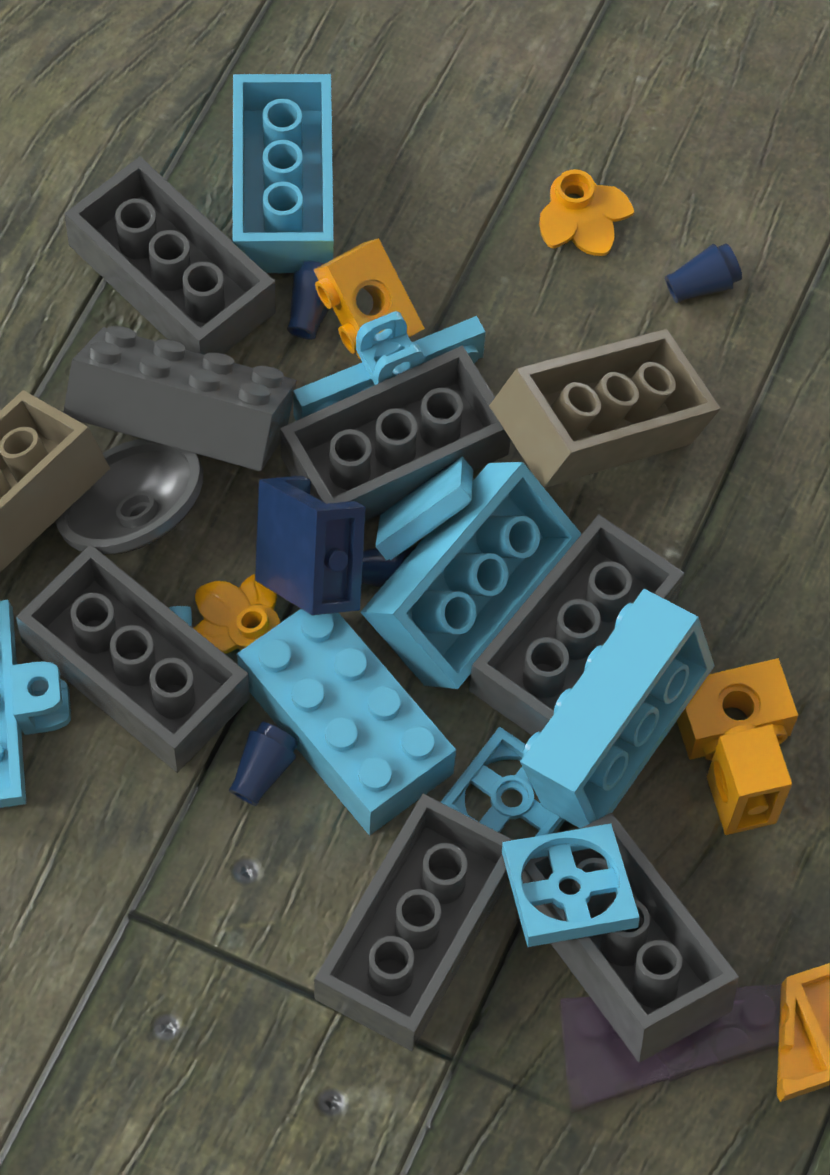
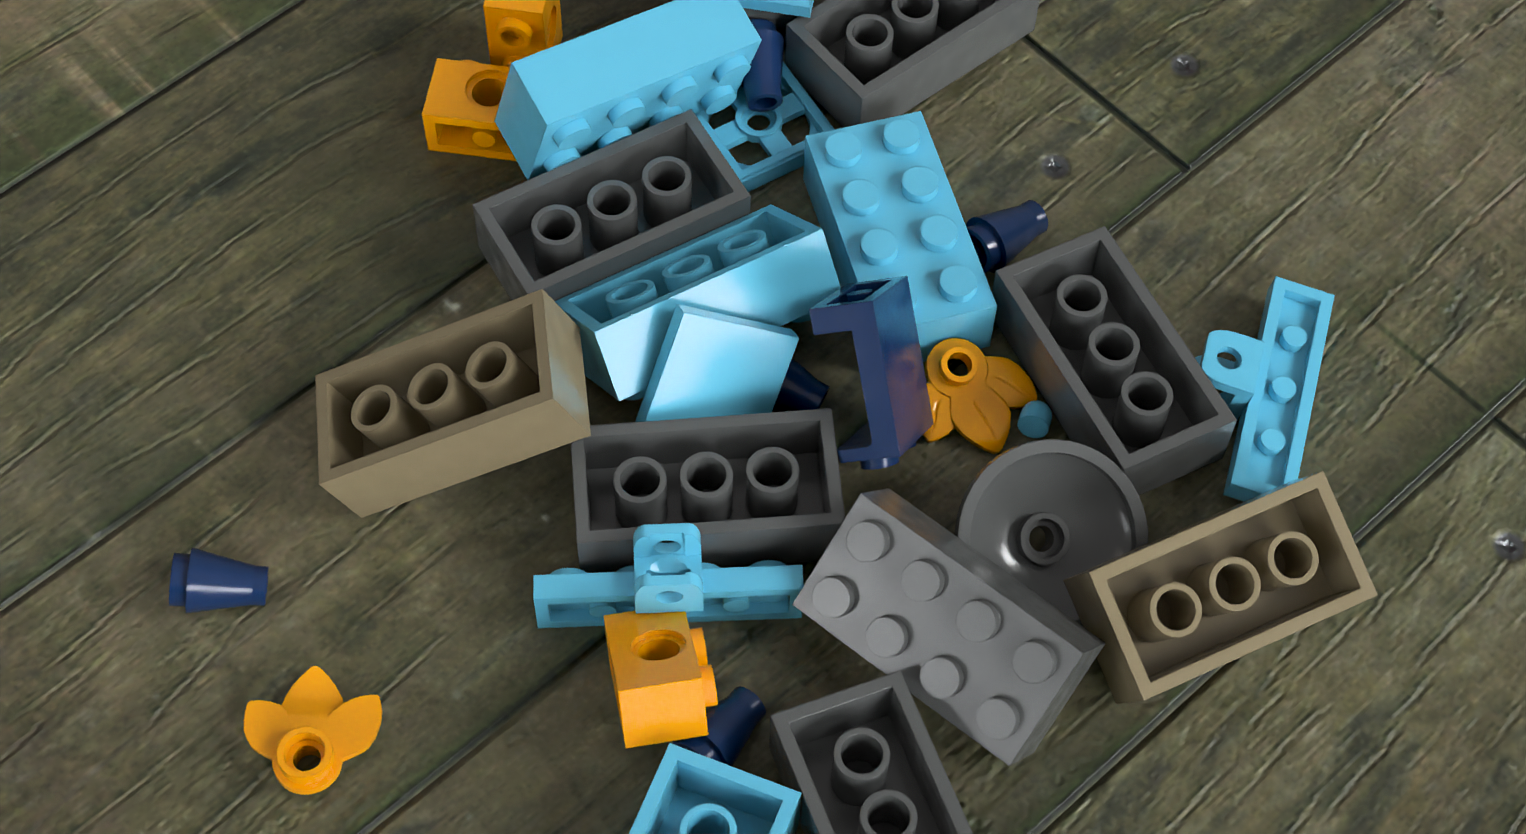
camera: 155 degrees left, 5 degrees down
none -> dark blue cone [741,19,784,112]

